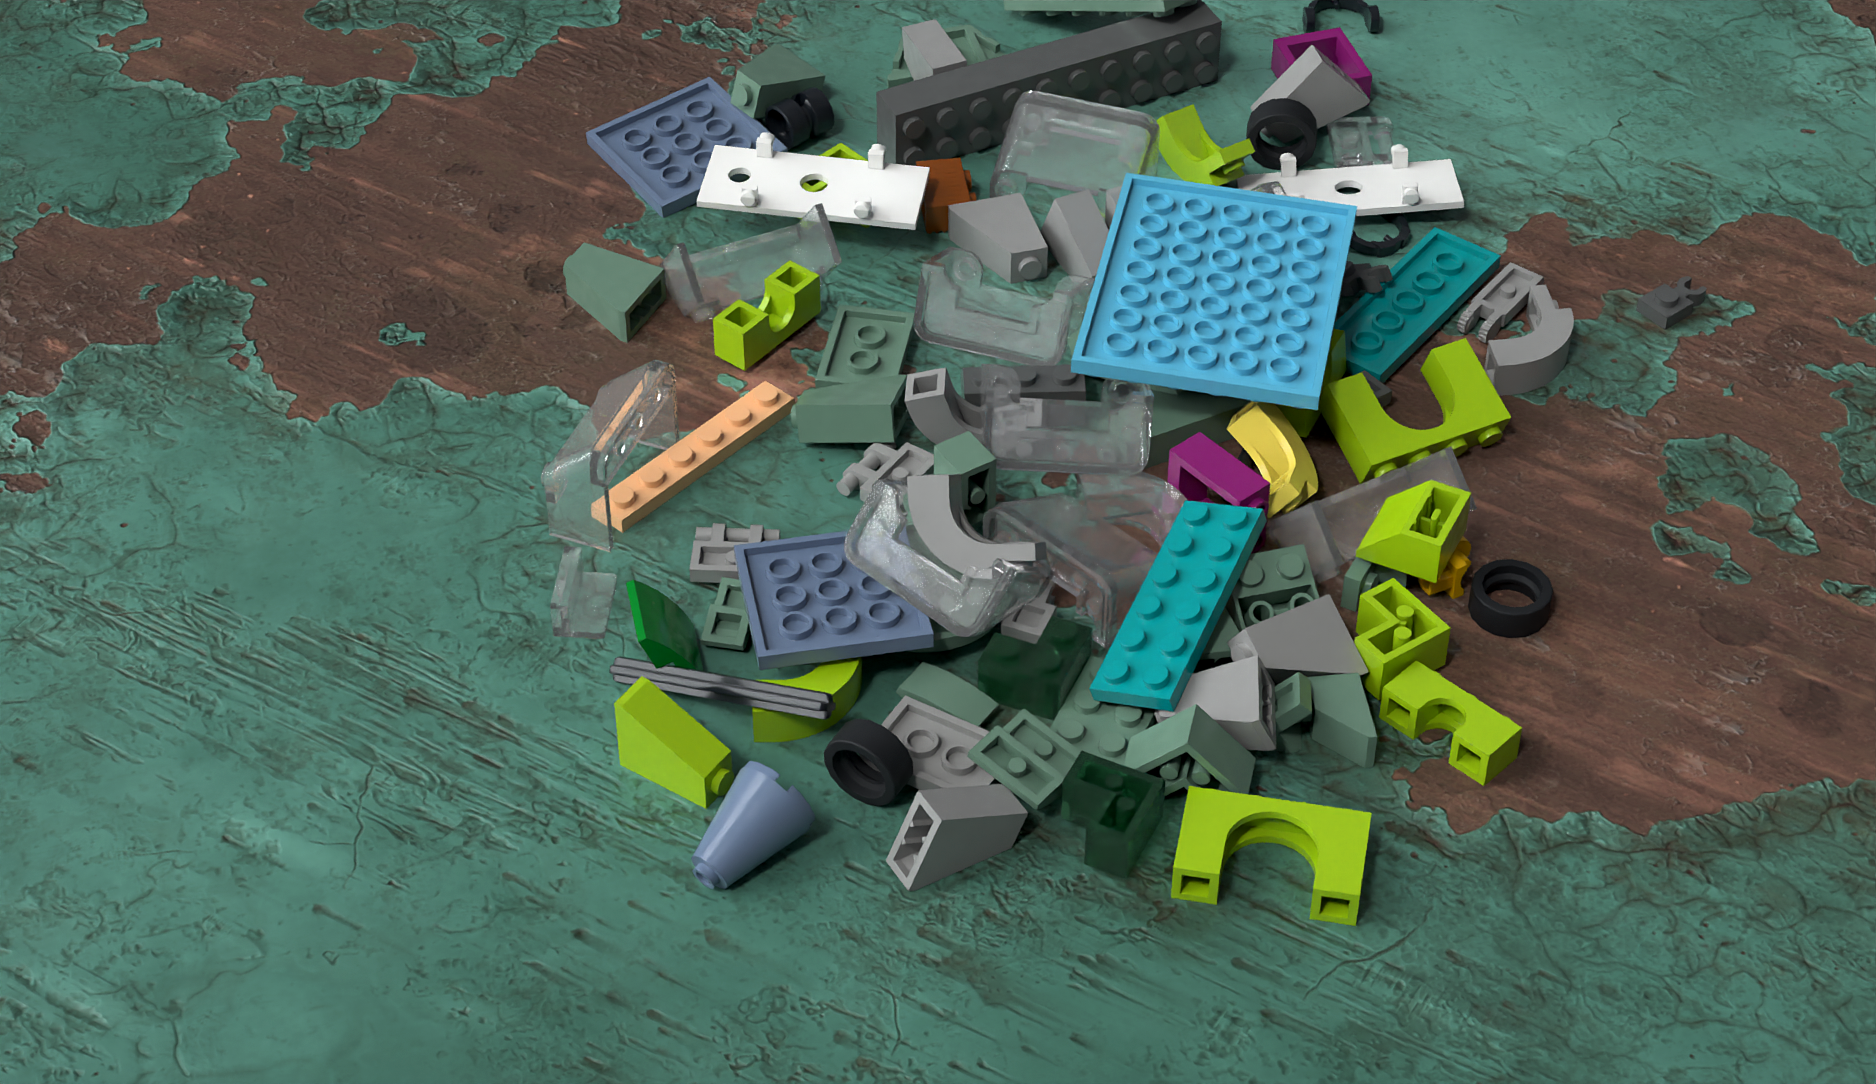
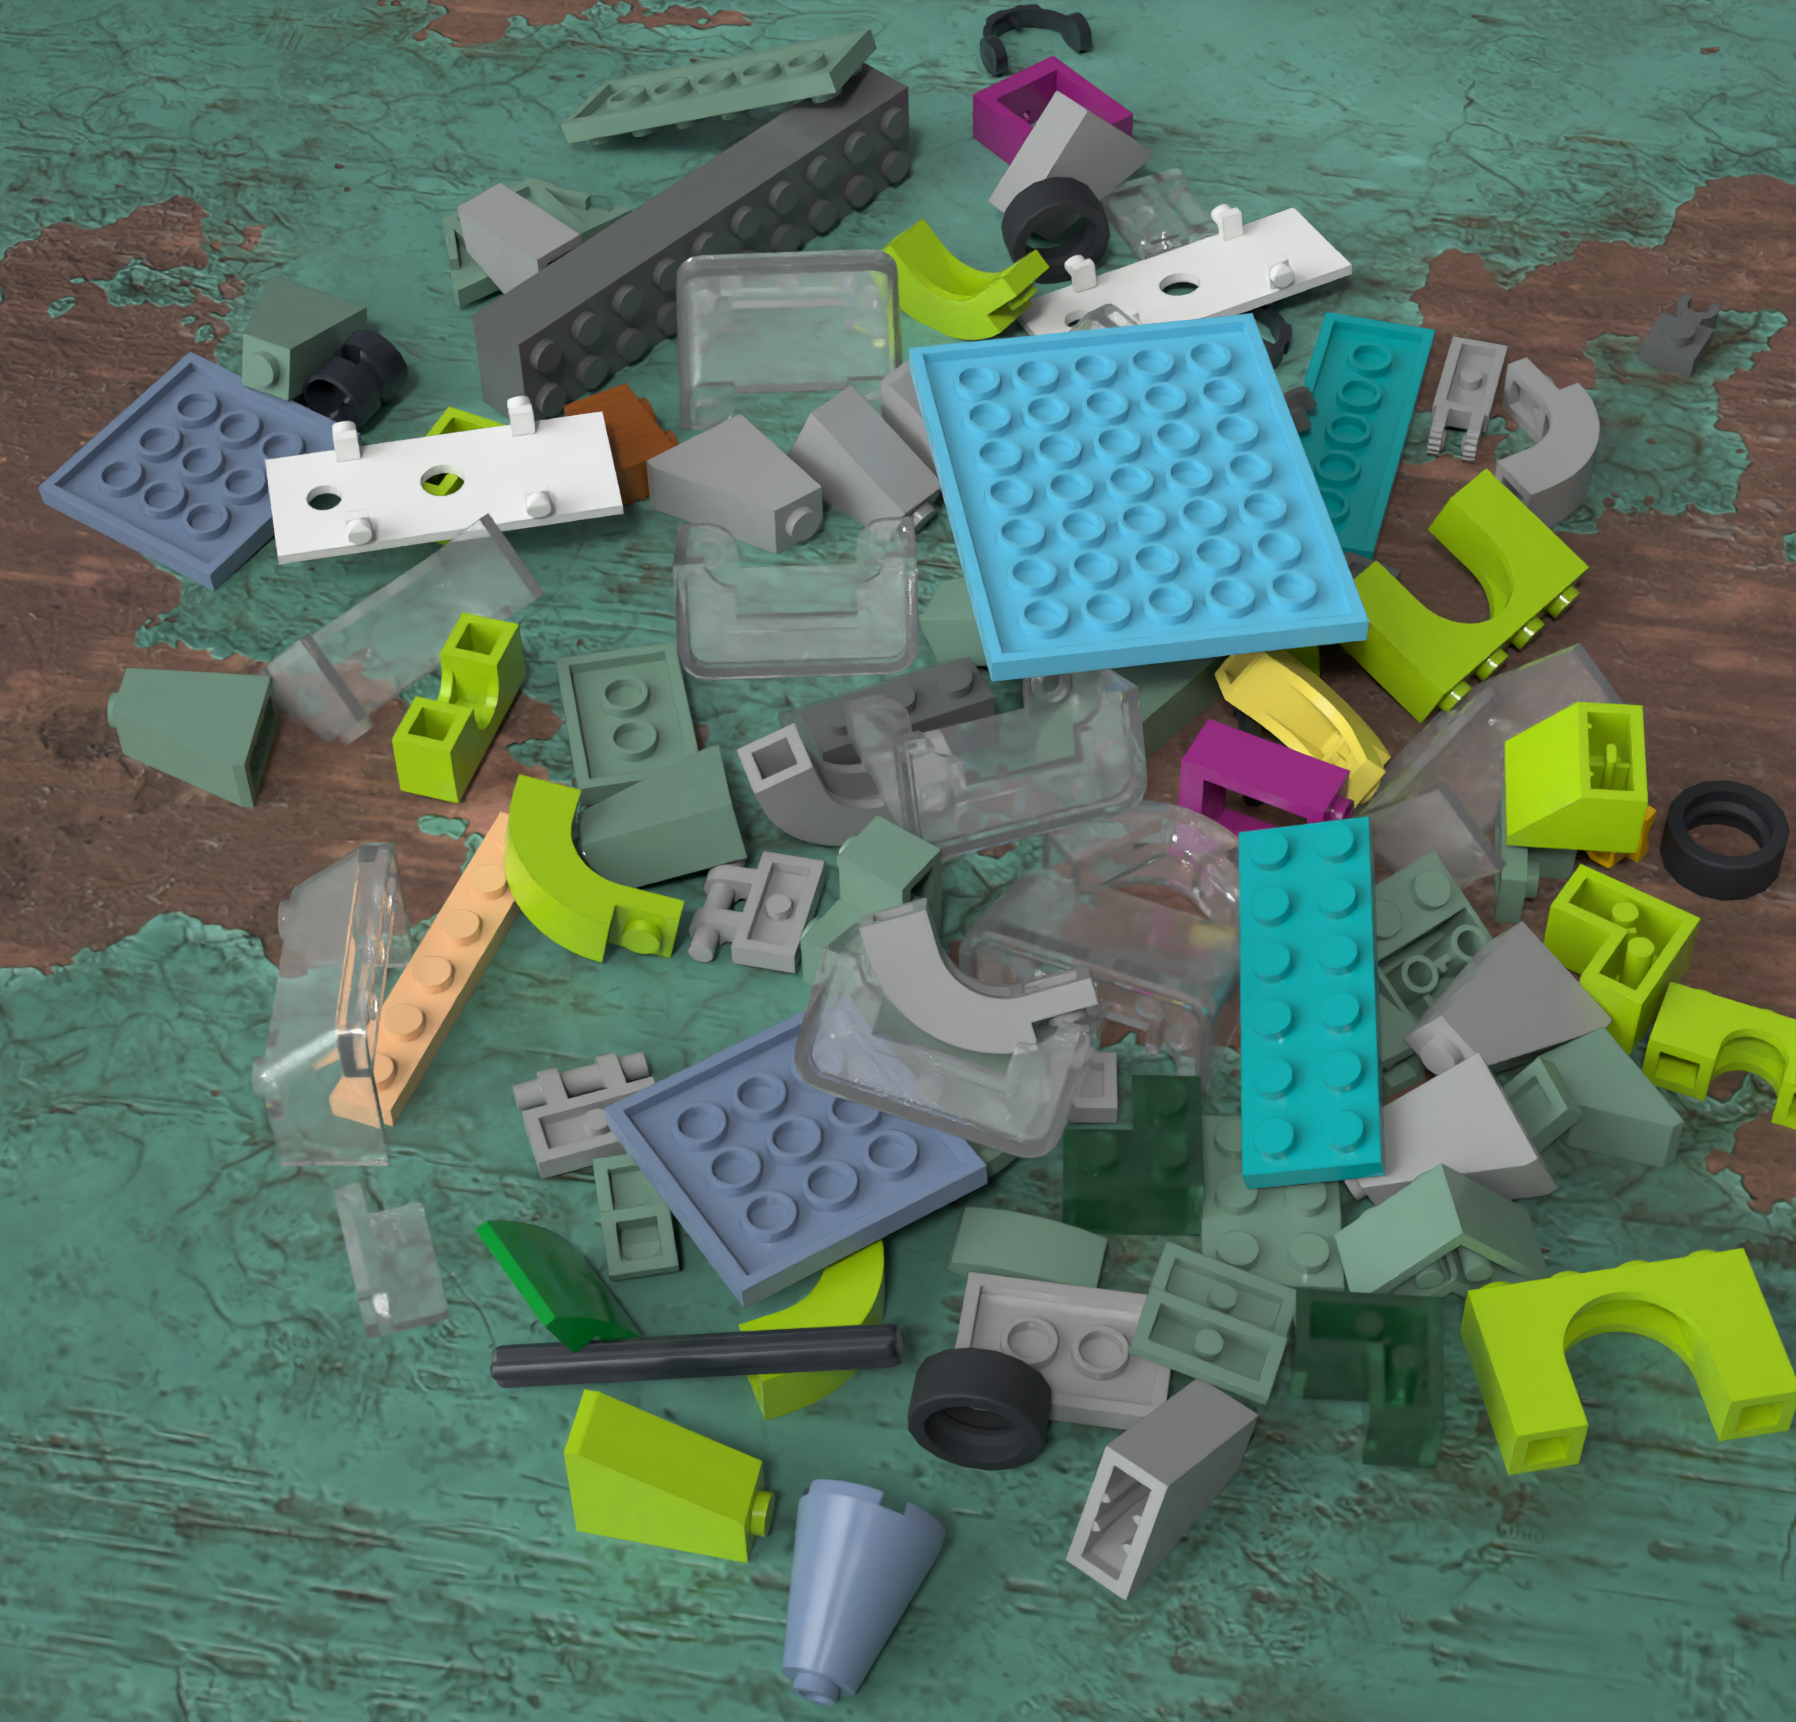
camera: 20 degrees left, 5 degrees up
none -> lime arch [503,774,684,963]

